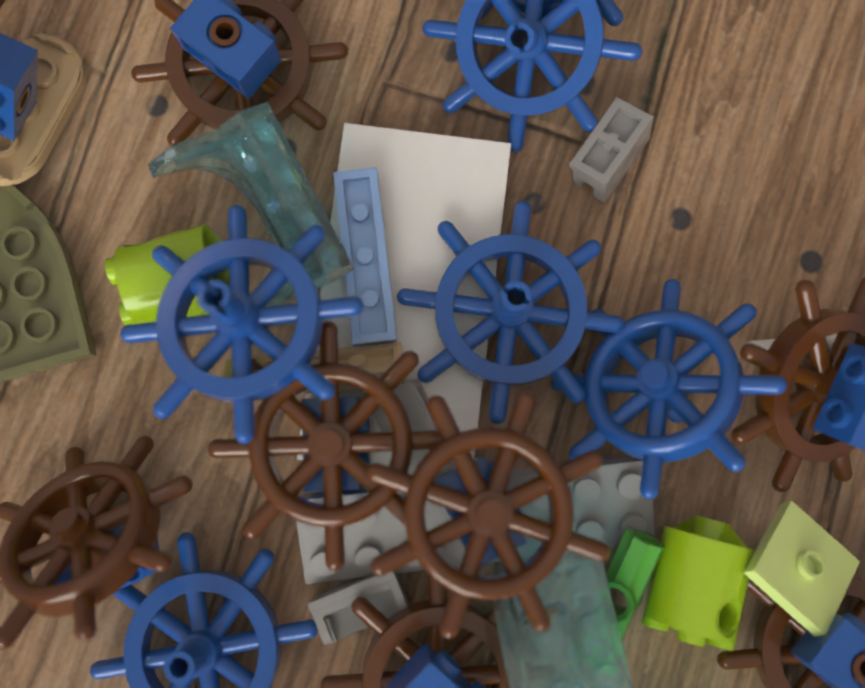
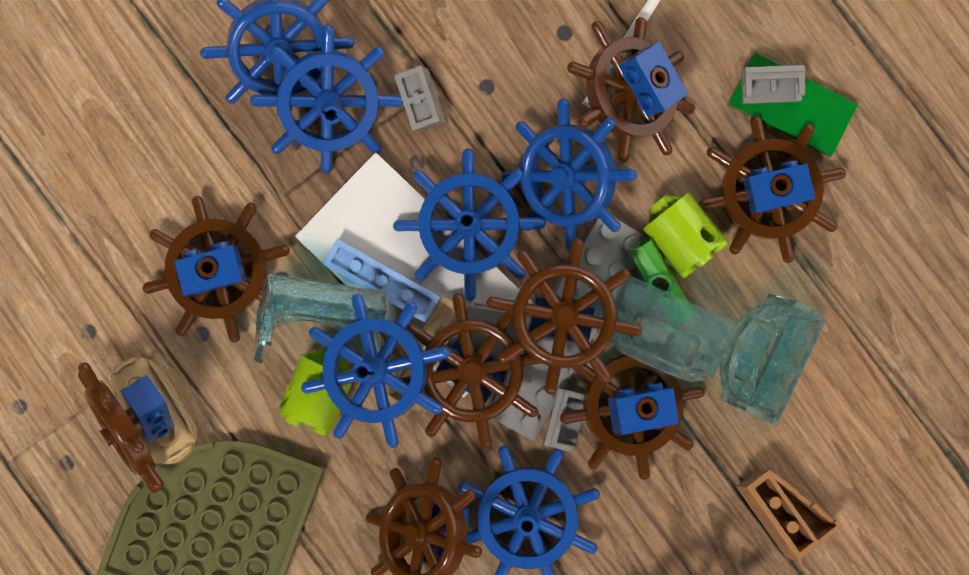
camera: 50 degrees left, 5 degrees up
yellowish green plate [743,500,860,637] -> none

